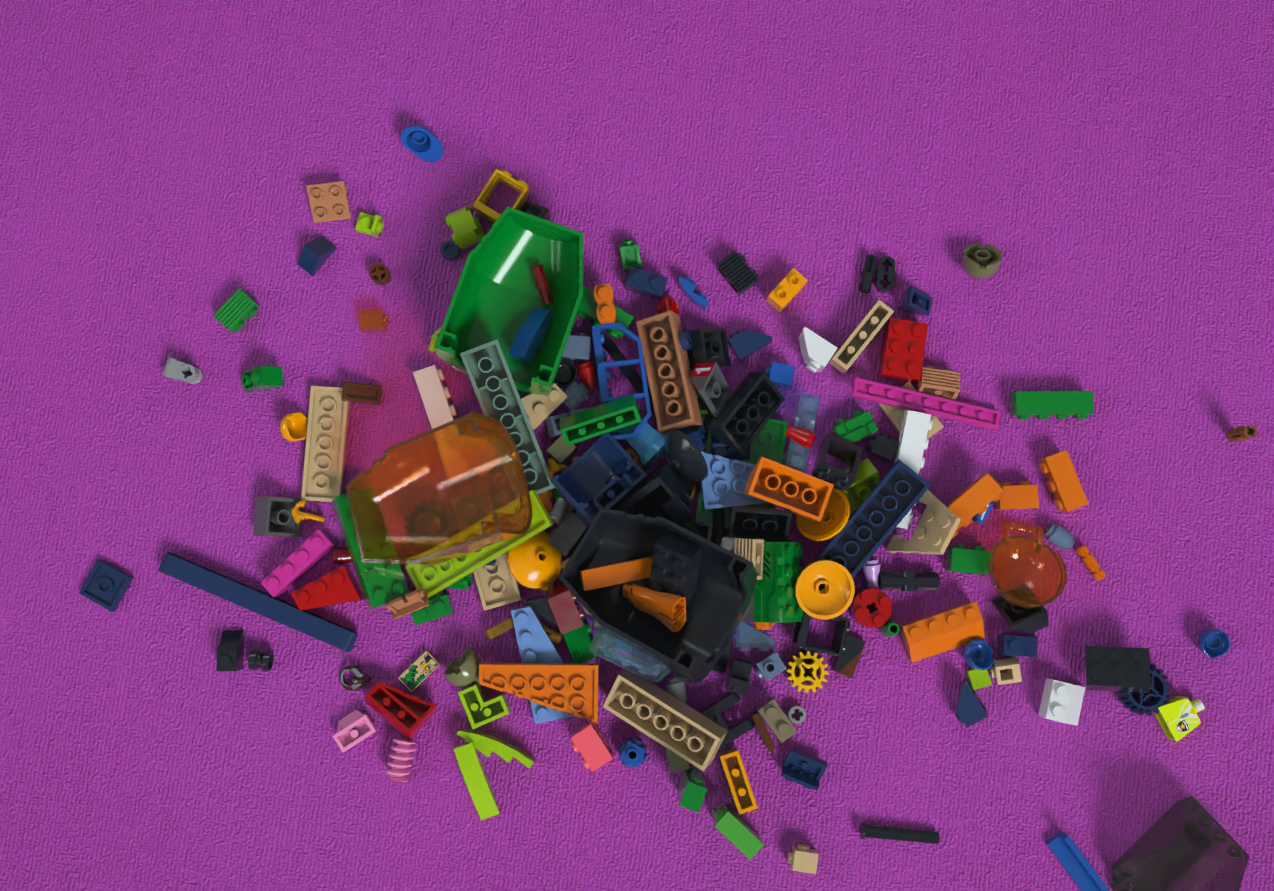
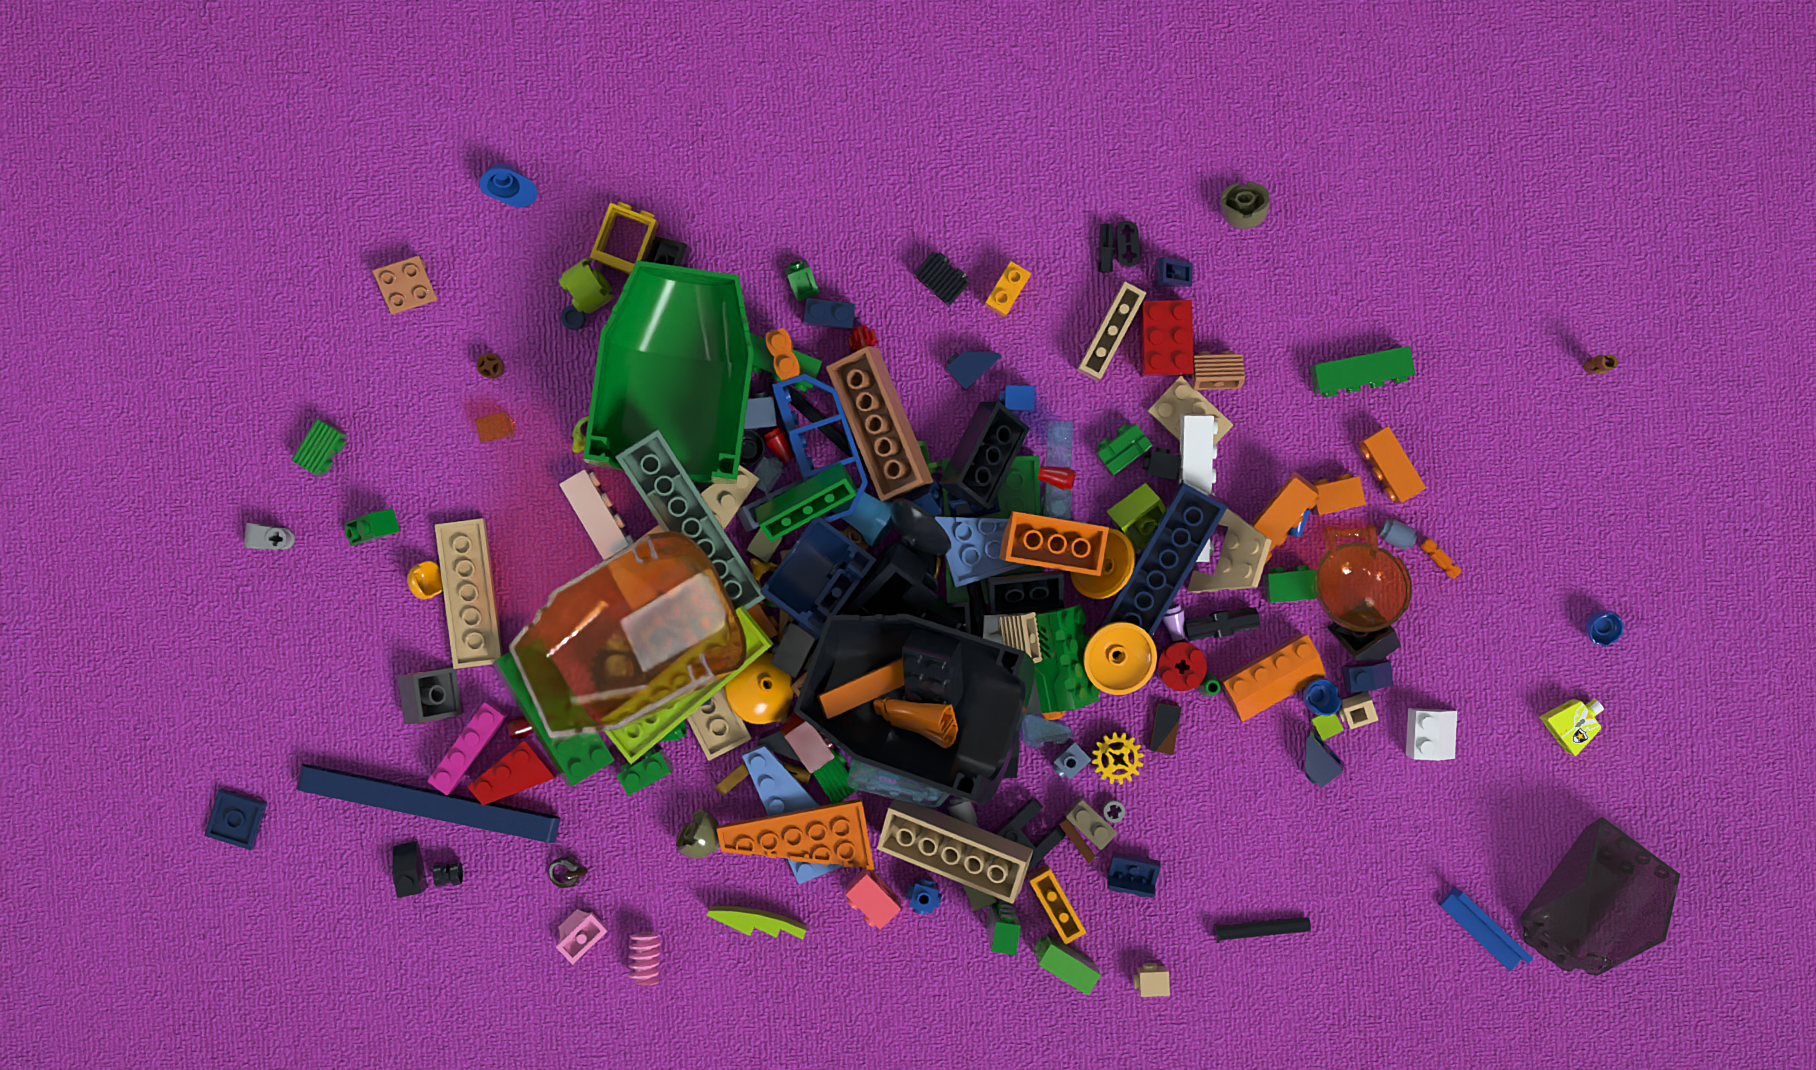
camera: 10 degrees left, 5 degrees up
light orange piece [291,500,325,524] -> none
dark blue slope [297,236,337,277] -> none
reddish brown tile [341,381,382,405] -> none
lime bracket [355,212,384,238] -> none
red wedge [365,682,437,741] -> none
nougat hinge [386,589,429,620] -> none
tile [398,650,440,692] -> none
lime slope [453,741,500,820] -> none
lime brick [458,683,512,729] -> none
blue slope [508,308,553,363] -> none
dark red pin [531,264,554,305] -> none
white pin [548,498,568,524] -> none
blue slope [678,276,710,311] -> none
dark blue tile [679,330,693,351] -> none
black slope [687,328,731,371] -> none
dark grey slope [689,362,731,418] -> none
black brick [726,658,753,696] -> none
black window [791,611,850,657] -> none
white slope [798,327,837,373] -> none
black window [812,433,863,491] -> none
dark pink tile [850,377,1001,431] -> none
black brick [1086,646,1151,693] -> none
dark blue gear [1116,664,1171,716] -> none

